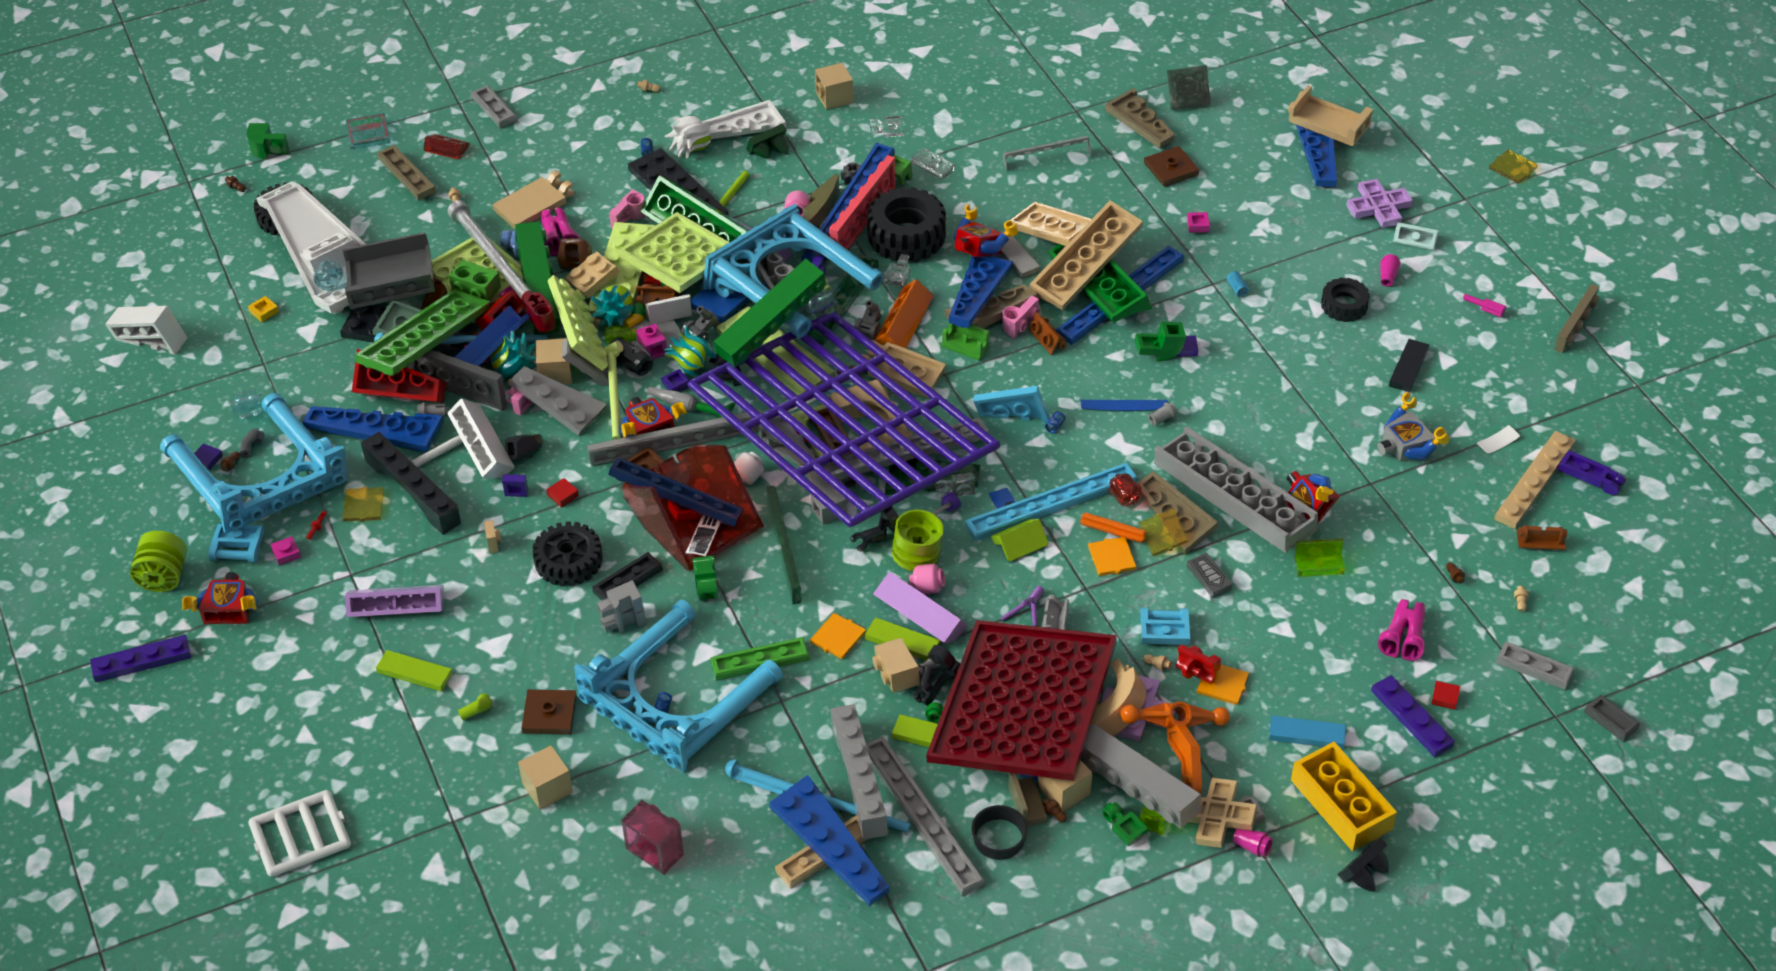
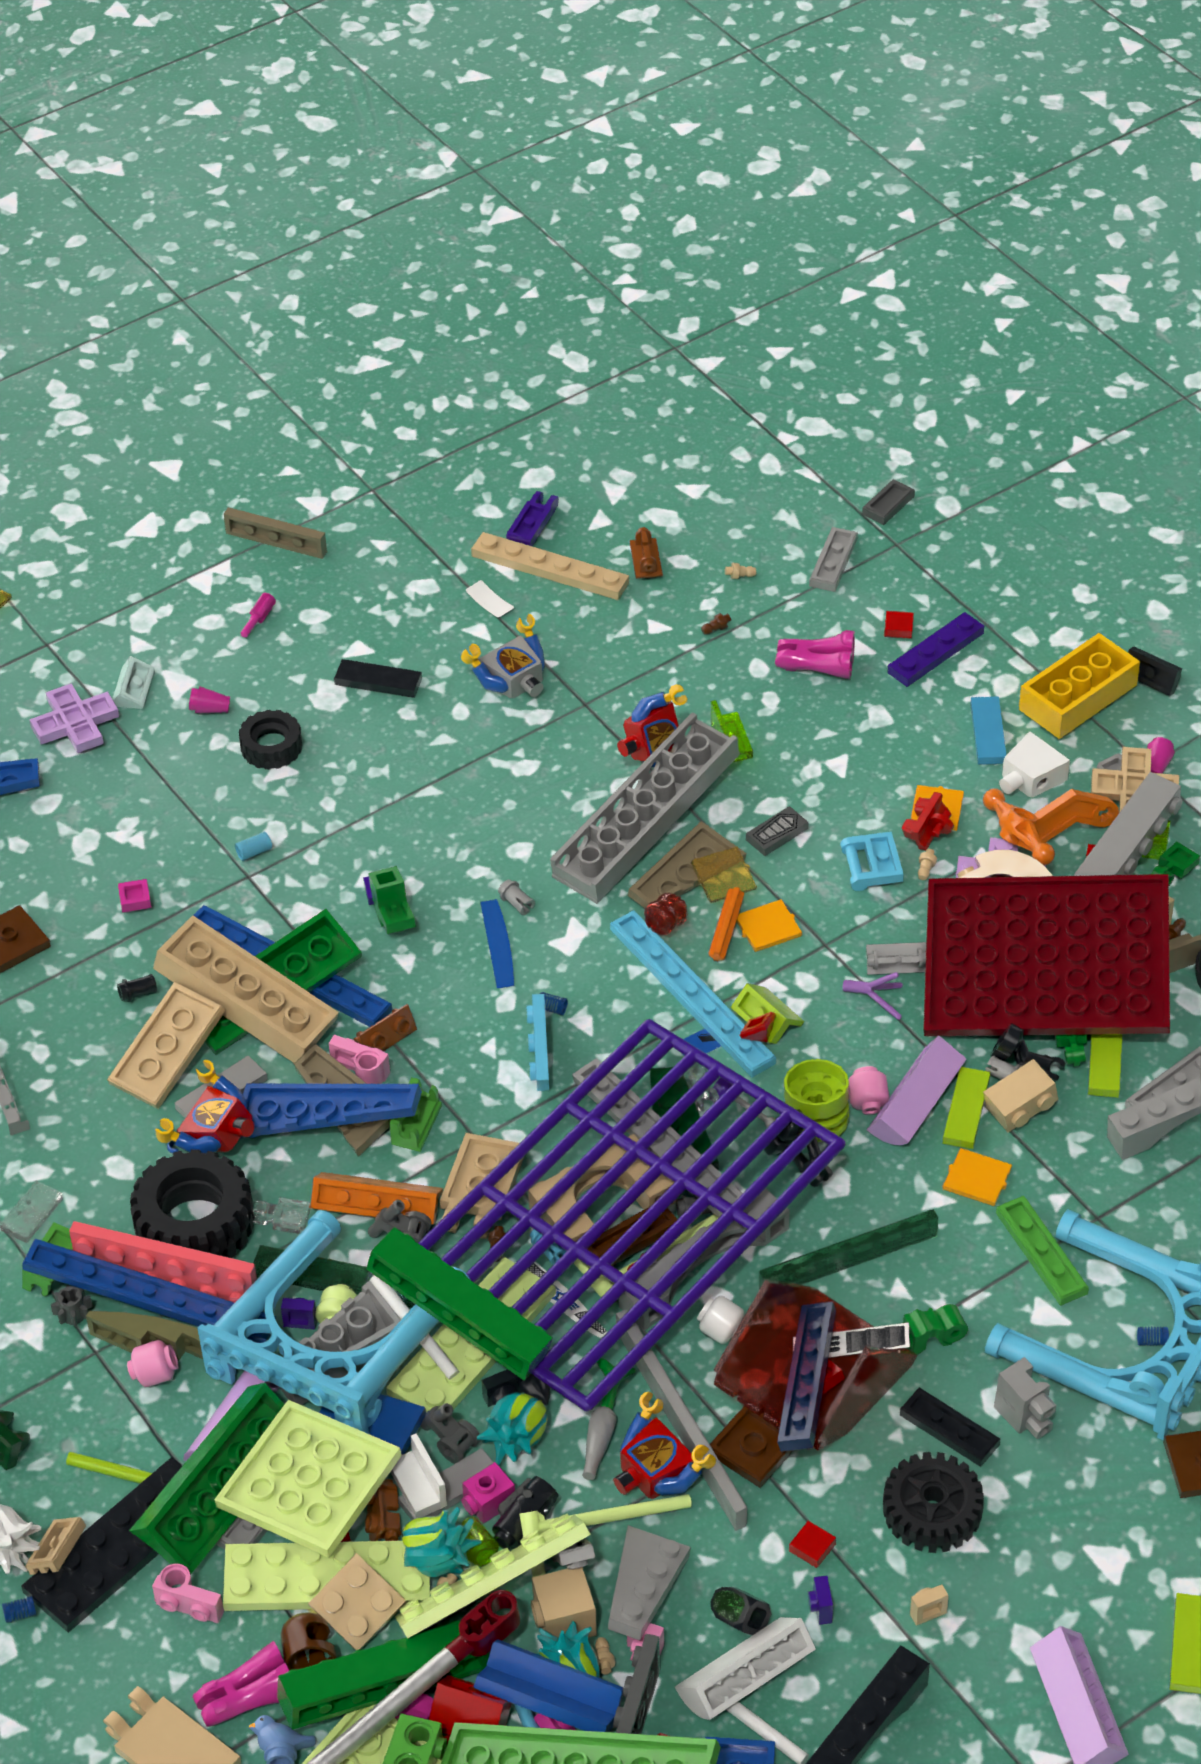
camera: 100 degrees left, 0 degrees up
dark purple tile [661,369,690,392] -> none
none -> tan tile [25,1517,86,1575]
none -> red slope [740,1012,776,1042]
none -> white torso [999,732,1070,797]

